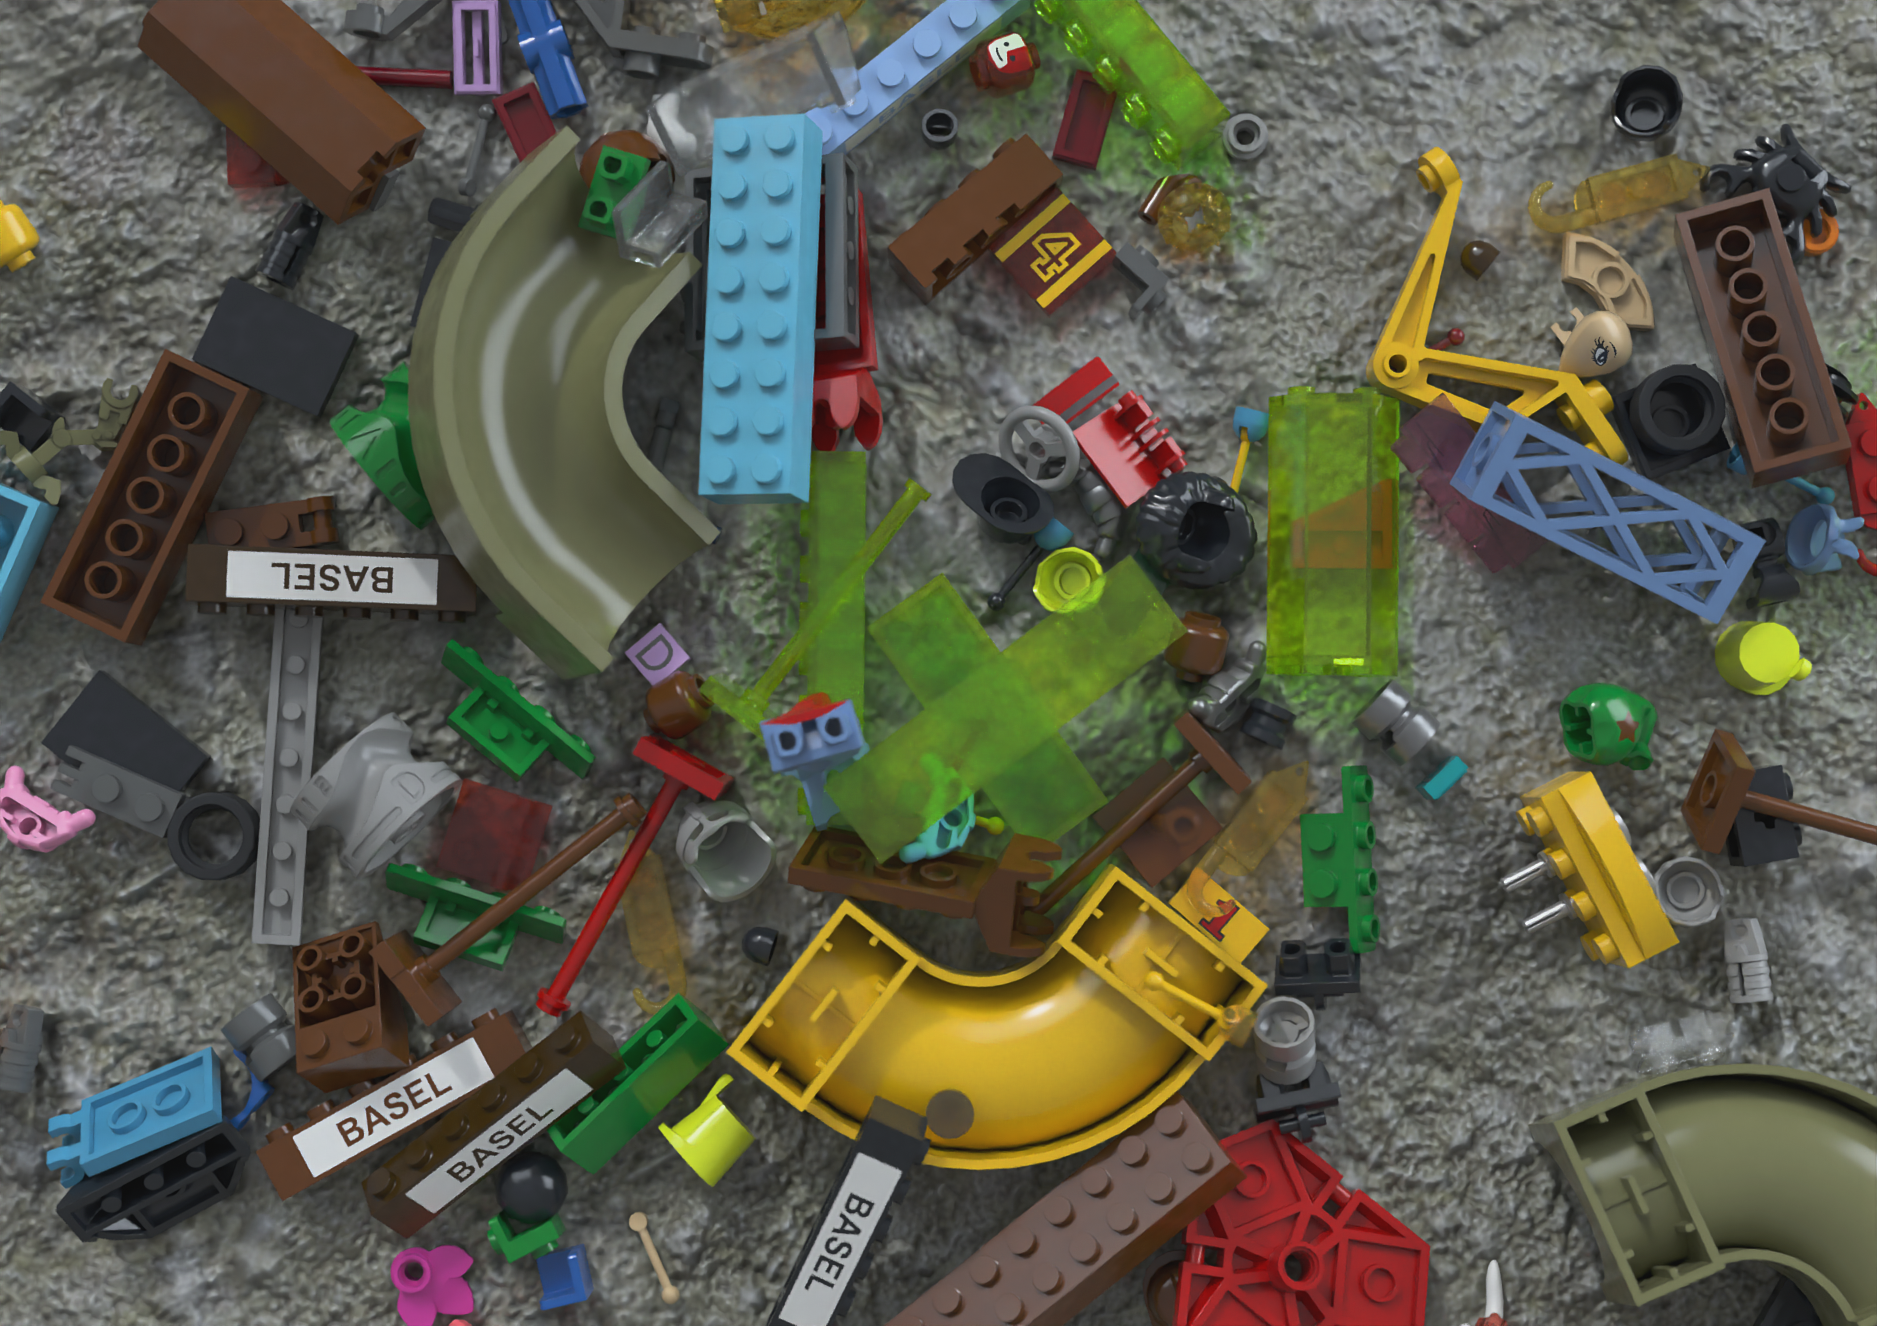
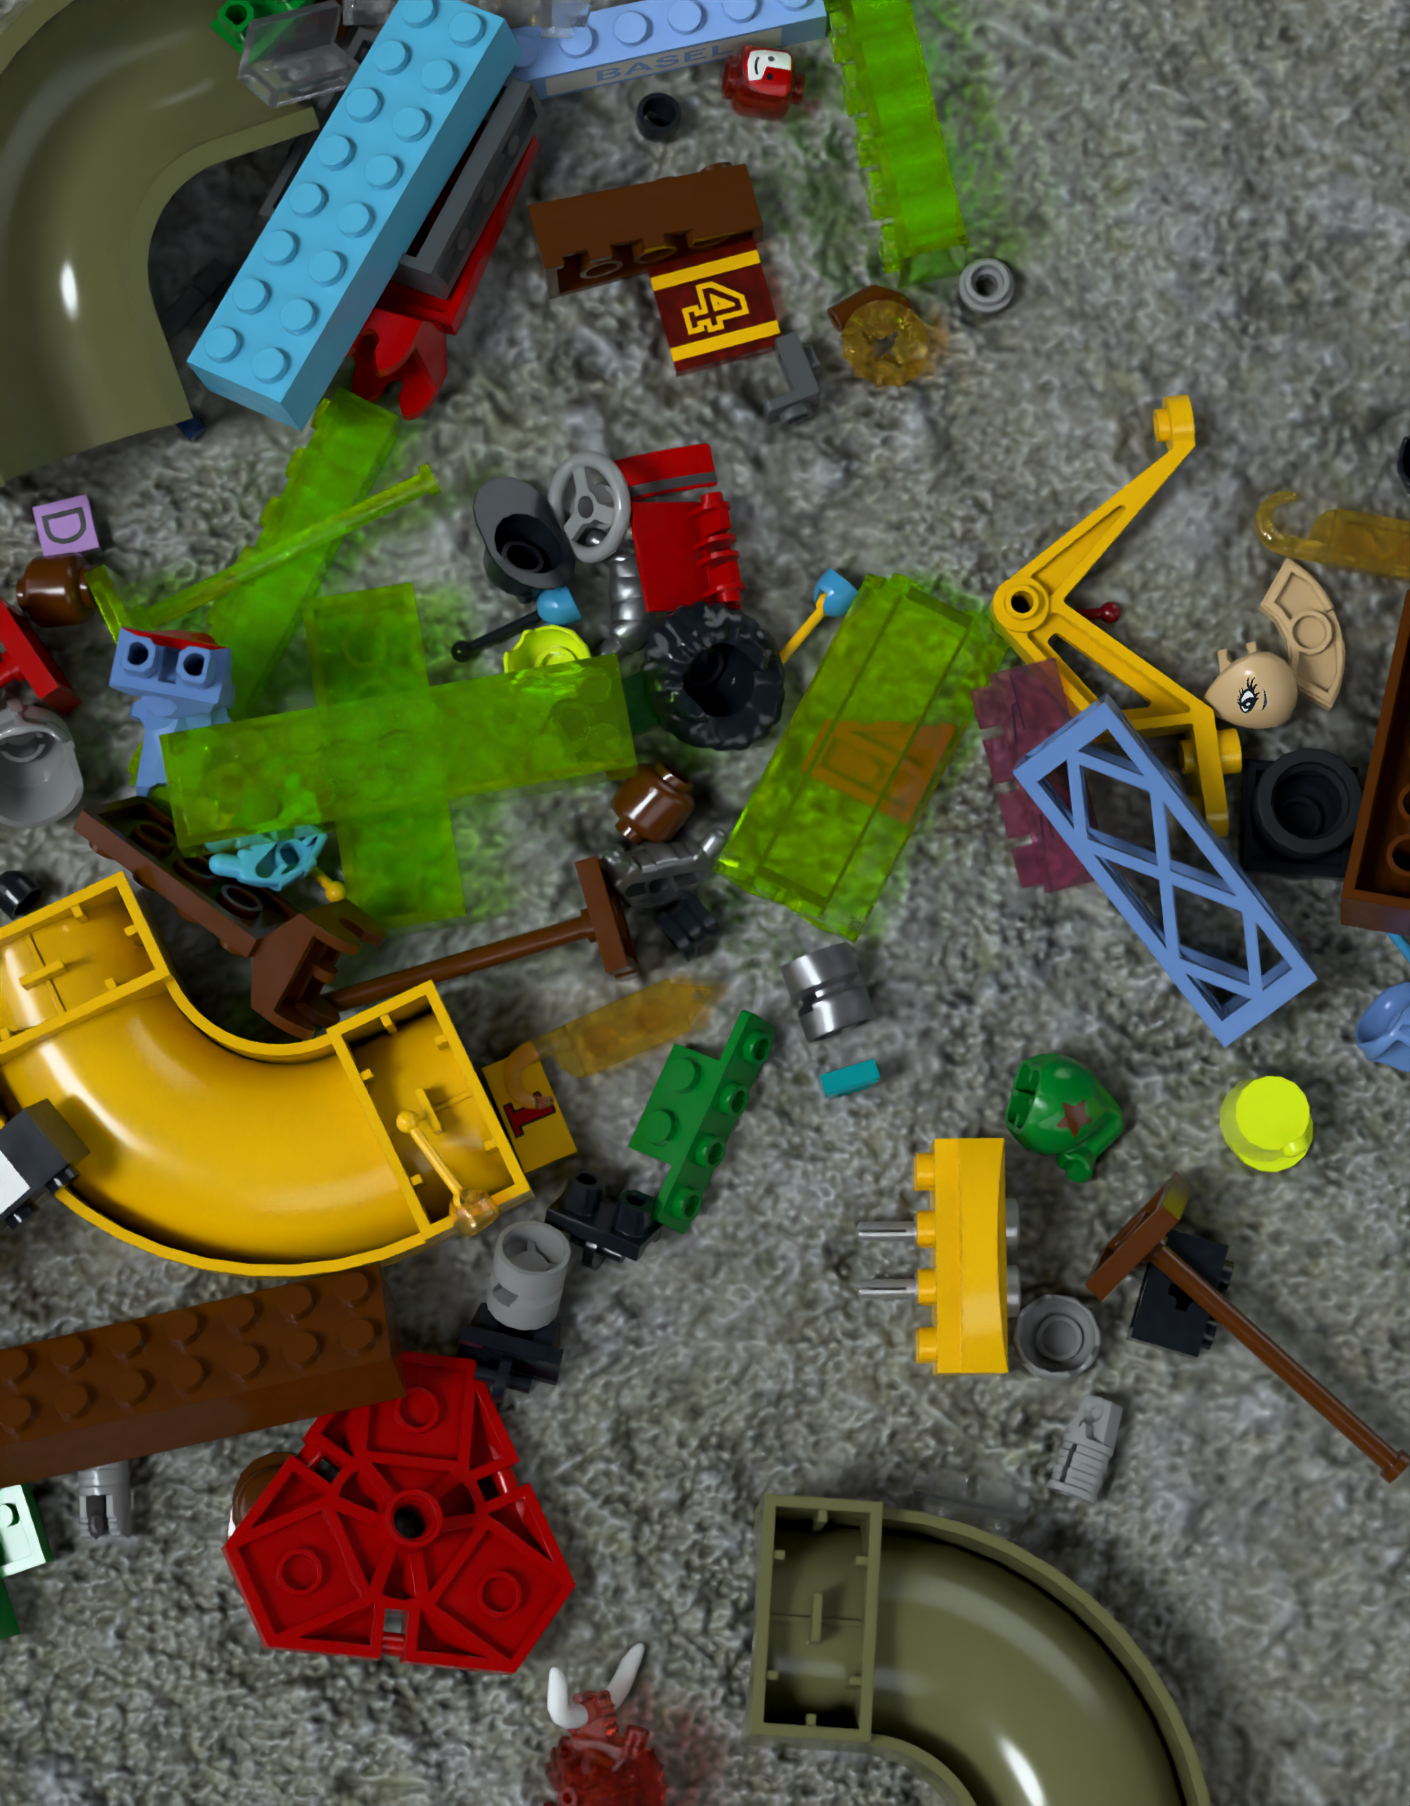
camera: 30 degrees right, 5 degrees down
clear smoke tile [926,1088,974,1139] -> none
dark red tile [1052,69,1121,171] -> none
reddish brown tile [1092,757,1223,888] -> none
dark brown hinge [1460,240,1500,281] -> none
black leg [1732,517,1800,610] -> none

